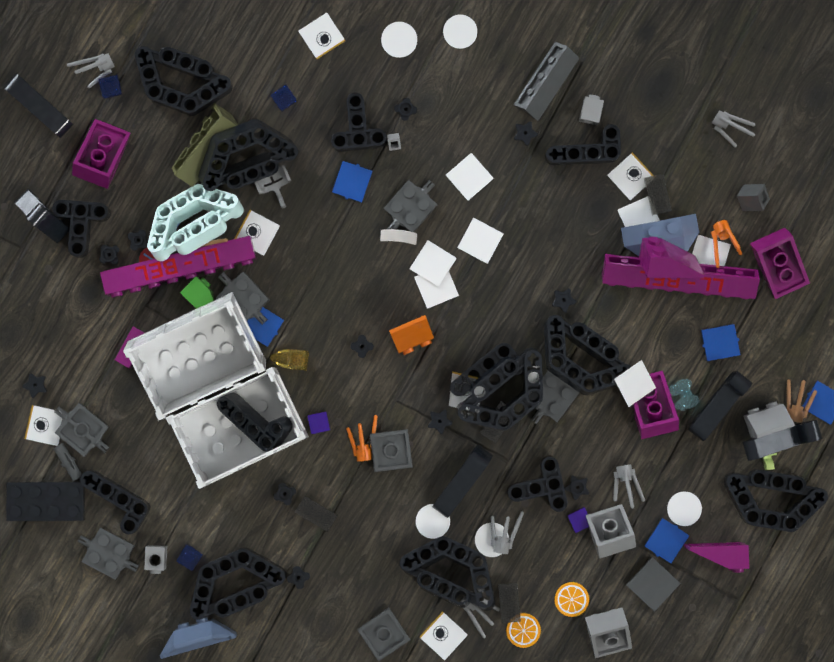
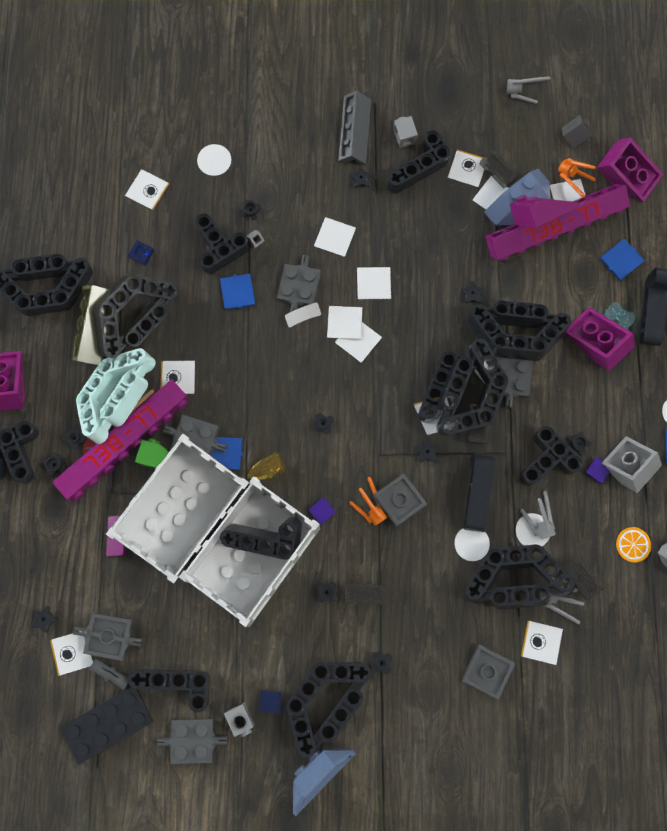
camera: 30 degrees left, 10 degrees down
light grey helmet [254,165,291,208] -> none
orange slope [389,315,434,355] -> none
white sticker [443,15,477,49] -> none
light orange sticker [506,613,541,648] -> none
light grey plant [613,464,645,509] -> none
white sticker [614,360,656,407] -> none

